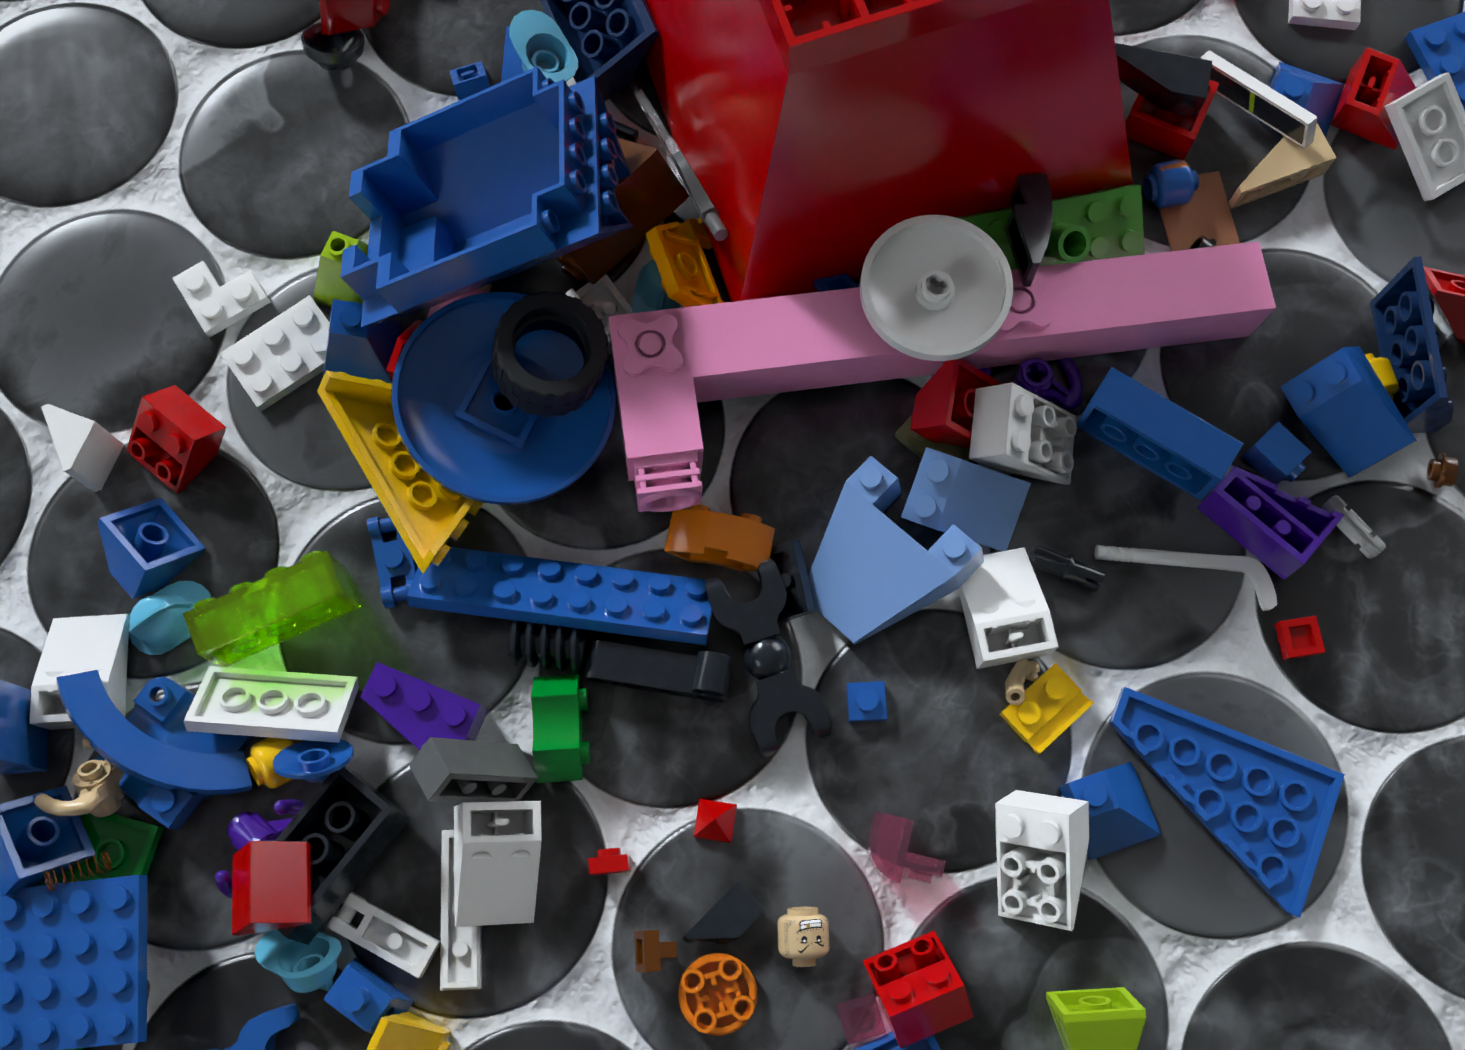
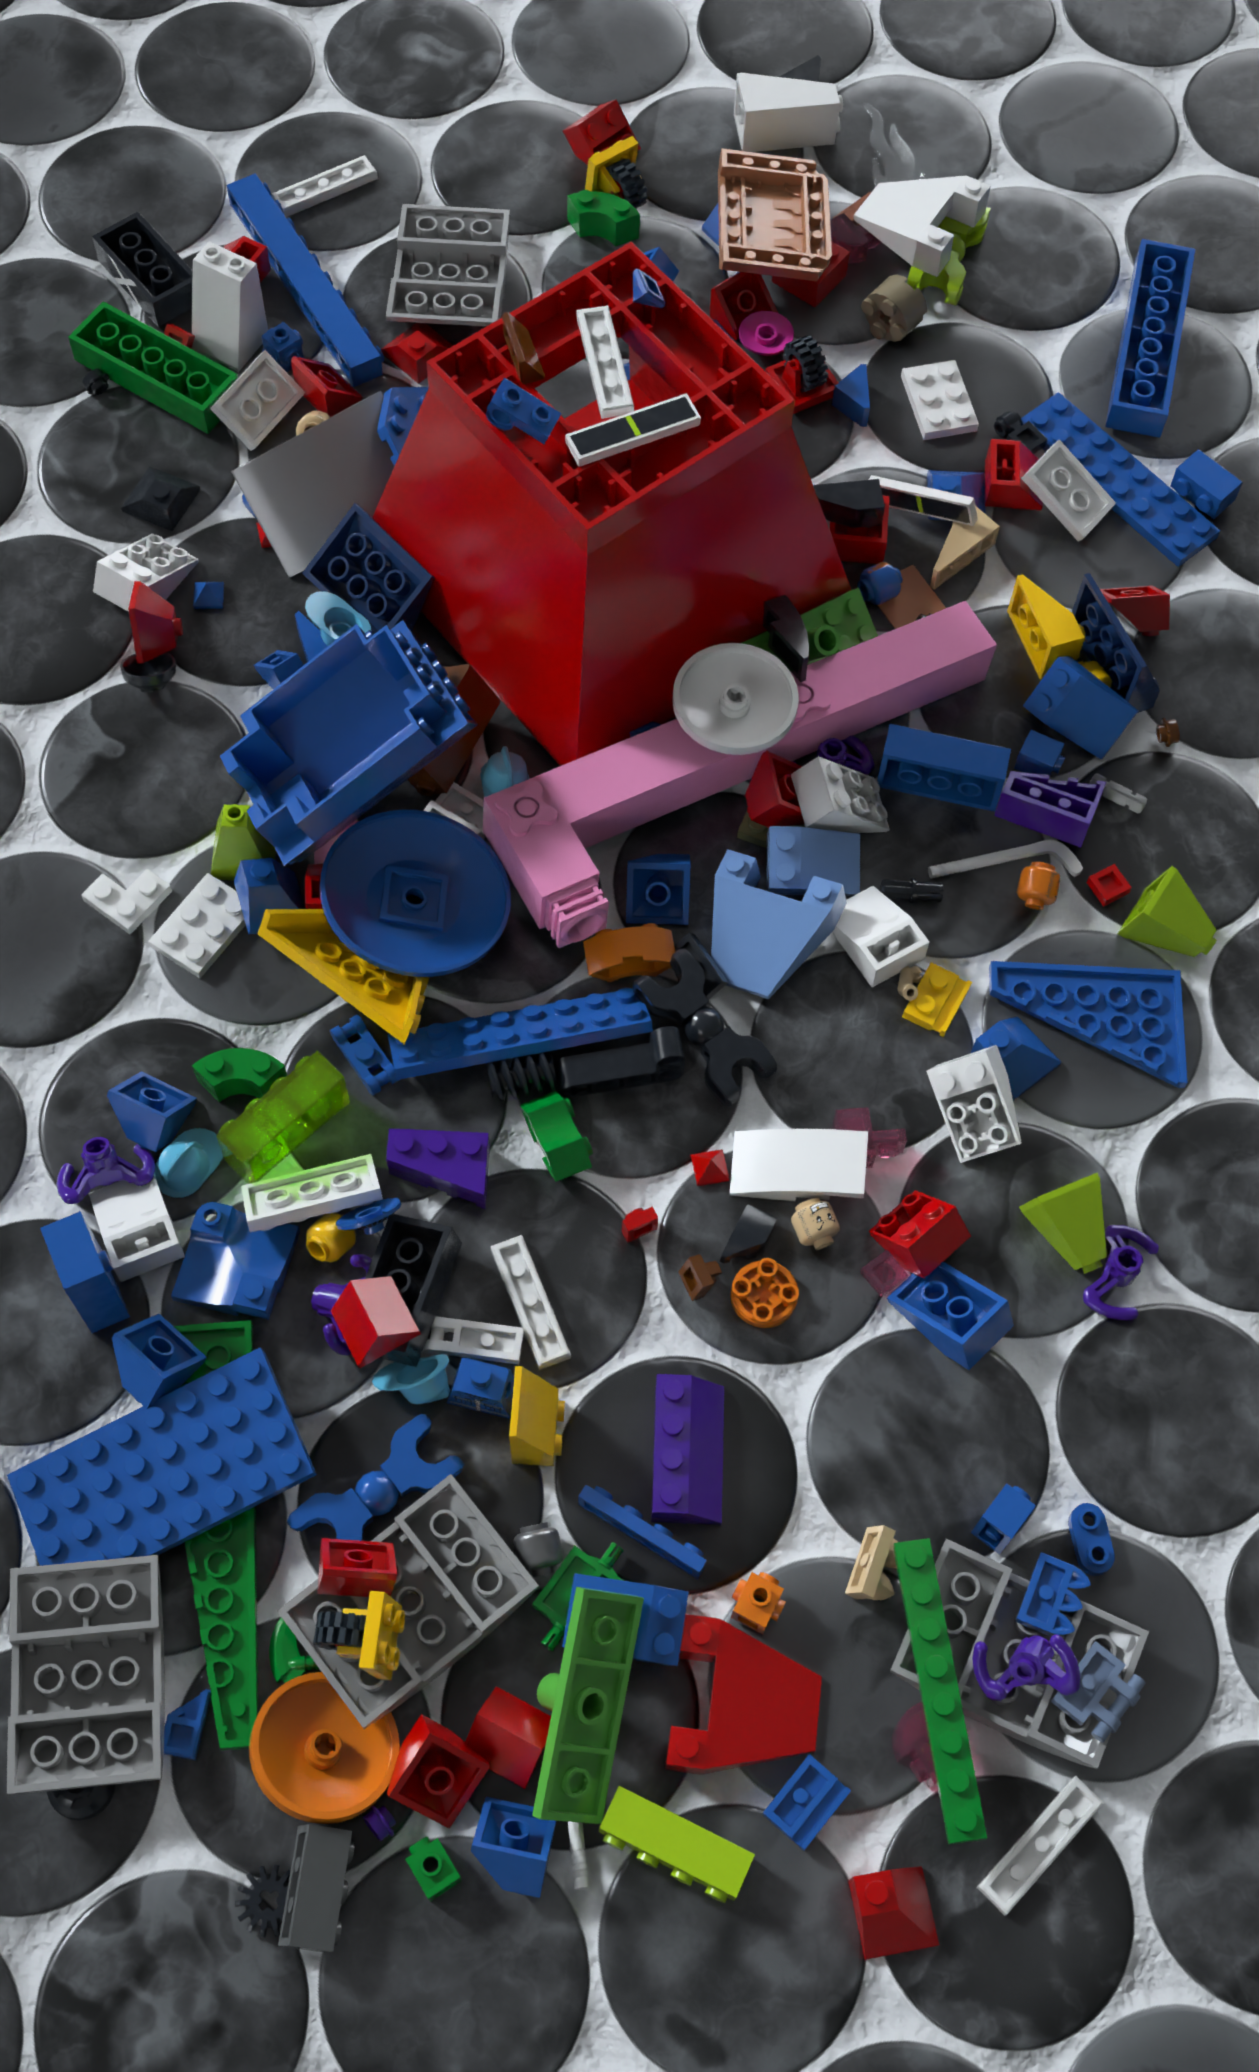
camera: 25 degrees left, 10 degrees down
tan piece [34,737,124,817] -> none
white slope [41,404,124,492] -> none
dark orange piece [44,851,112,892] -> none
blue tile [56,670,252,795] -> none
red slope [126,385,227,494] -> none
dark grey brick [409,737,538,803] -> none
white slope [454,801,542,927] -> none
black tyre [491,291,609,417] -> none
dark grey piece [628,81,728,241] -> none
light orange wing [646,218,726,307] -> none
blue plate [846,681,887,722] -> none
none -> dark purple piece [56,1137,156,1204]
none -> green brick [192,1048,289,1102]
none -> blue slope [626,854,691,925]
none -> white slope [730,1129,868,1201]
none -> black plate [994,411,1048,454]
none -> yellow slope [1007,574,1085,681]
none -> orange head [1017,862,1061,910]
none -> lime slope [1117,866,1217,957]

